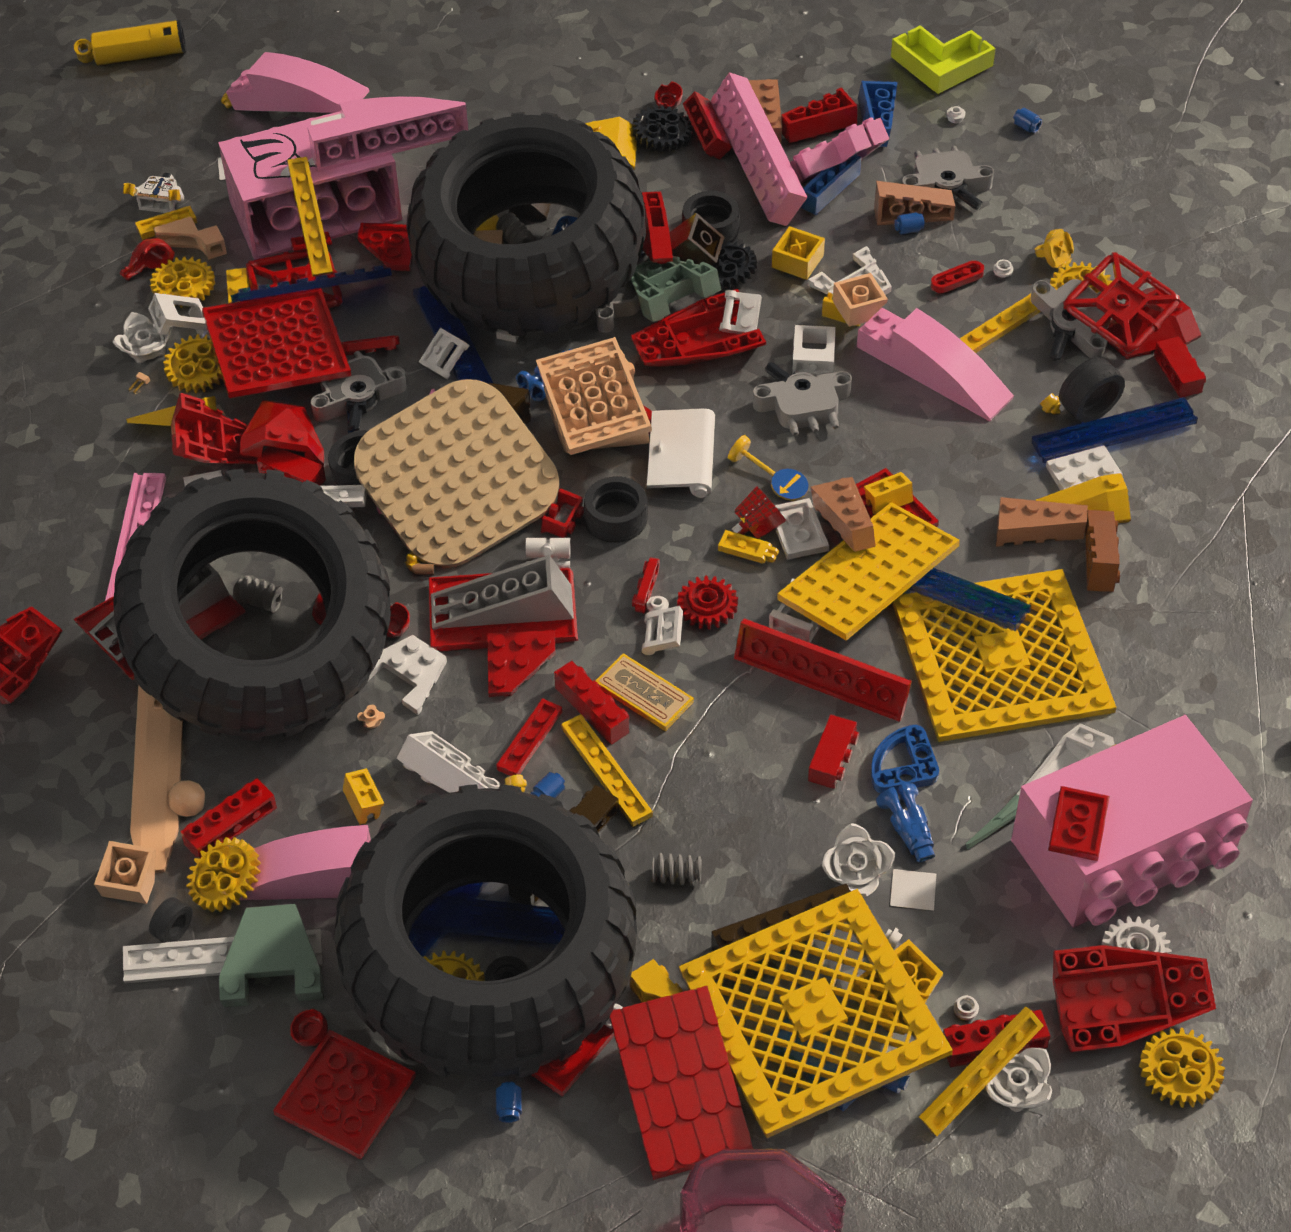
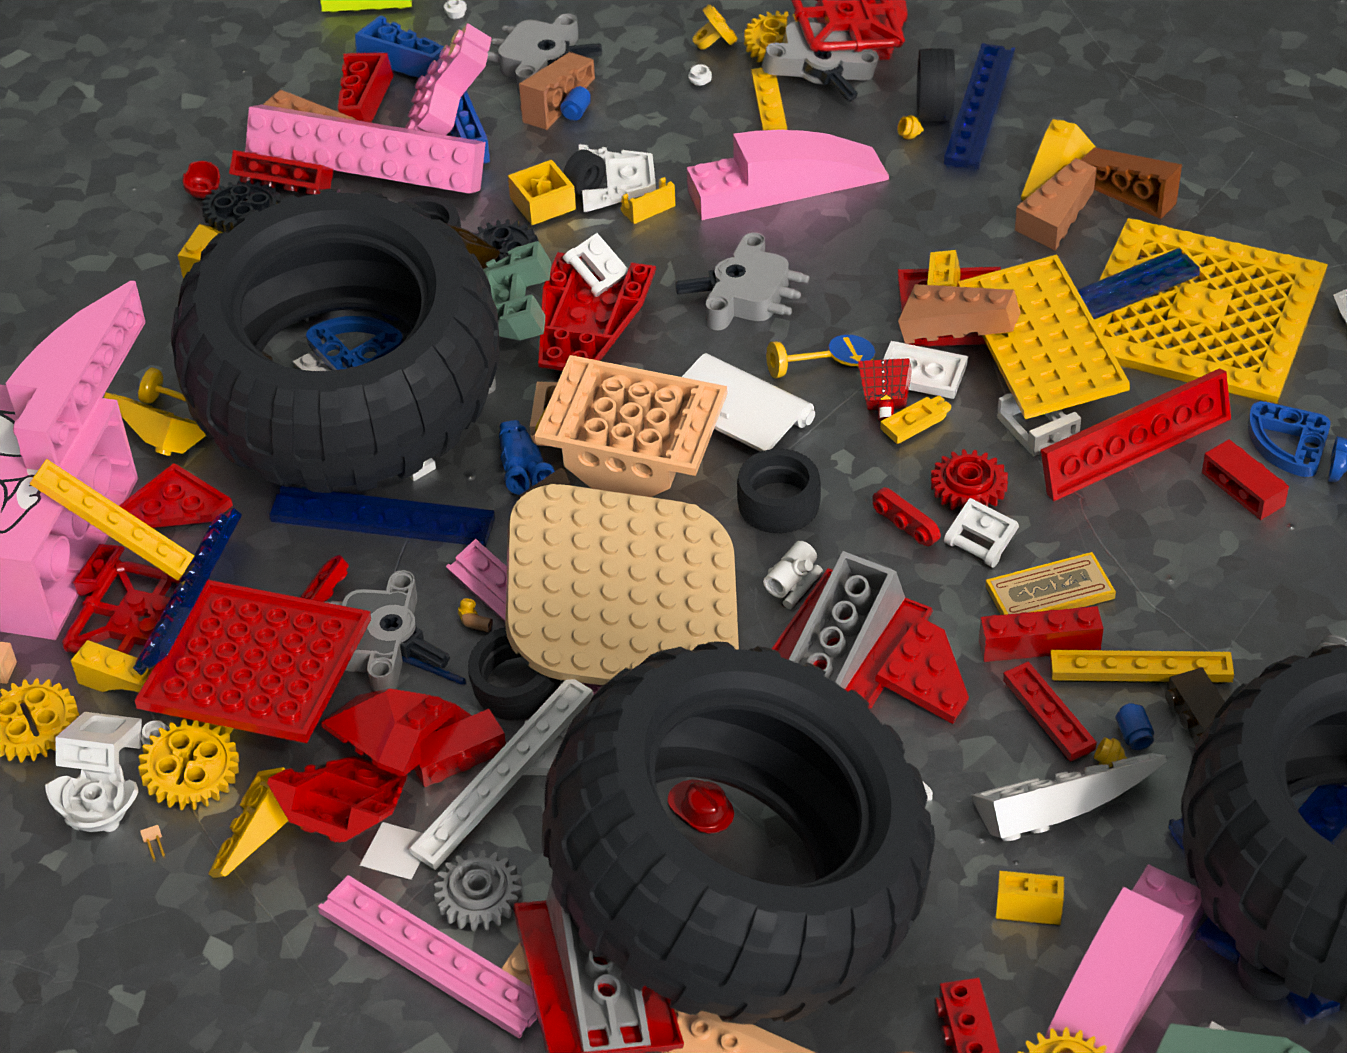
camera: 55 degrees left, 5 degrees down
white plate [419,328,469,380] -> none
red window [541,488,584,538] -> none
white plate [647,596,669,612] -> none
white window [792,325,836,375] -> none
light nougat slope [833,273,888,327] -> none
red plate [931,261,984,293] -> none
white plate [1046,445,1123,491] -> none
red brick [1154,336,1206,398] -> none
none -> black tyre [563,149,606,196]

